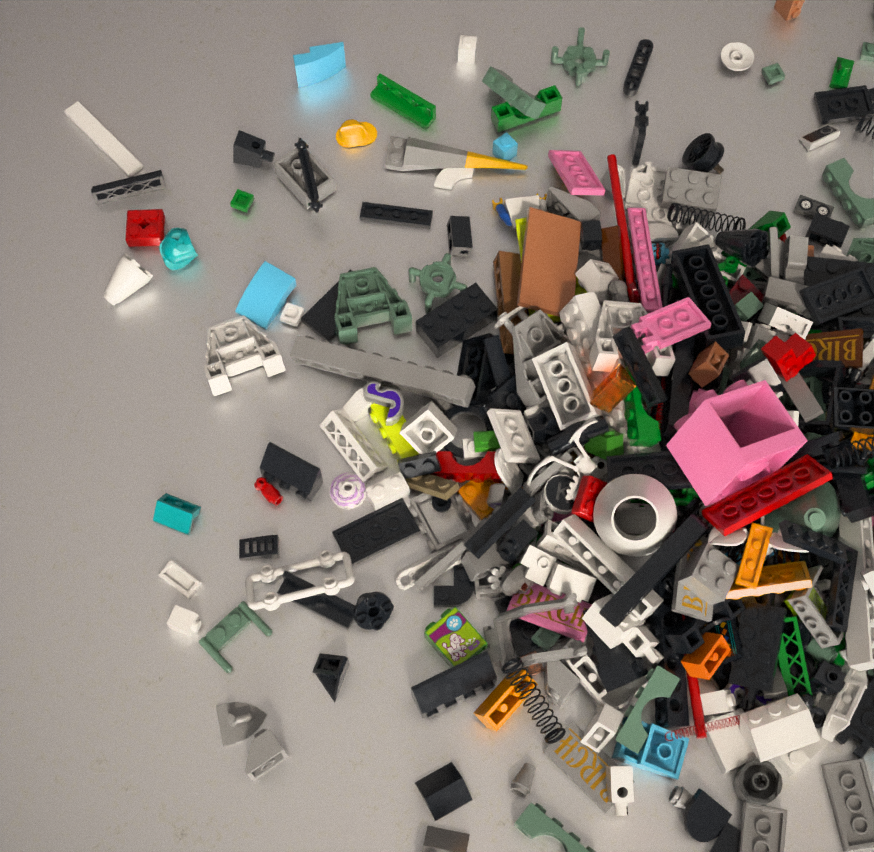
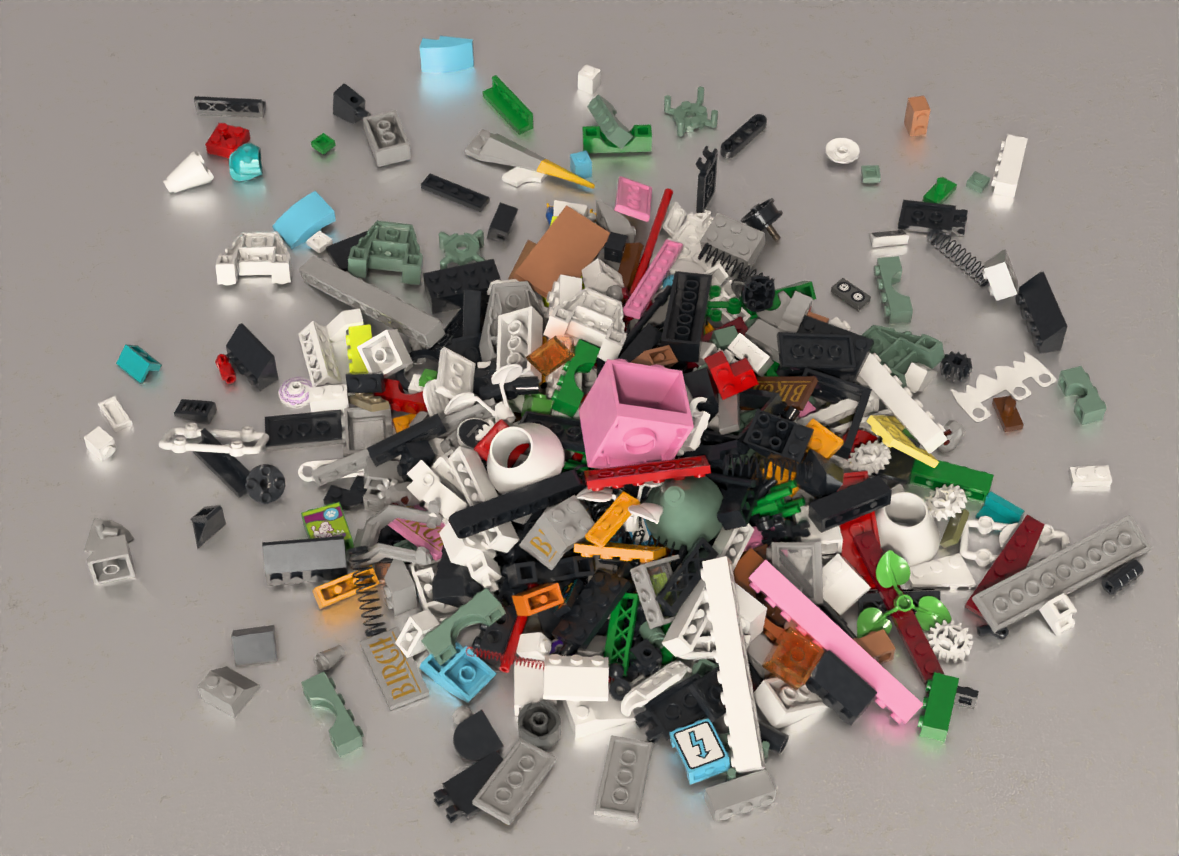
camera: 20 degrees right, 15 degrees down
white tile [64,101,143,177] -> none
sand green plate [198,601,273,673] -> none
black wheel [294,138,323,213] -> none
yellow piece [336,119,377,148] -> none
light grey animal [363,381,404,426] -> none
black plate [432,496,451,513] -> none
white torso [605,765,634,816] -> none
black fence [612,326,668,408] -> none
bright pink tile [631,297,711,354] -> none
light grey tile [767,227,779,279] -> none
black plate [779,520,848,564] -> none
black brick [805,213,850,248] -> none

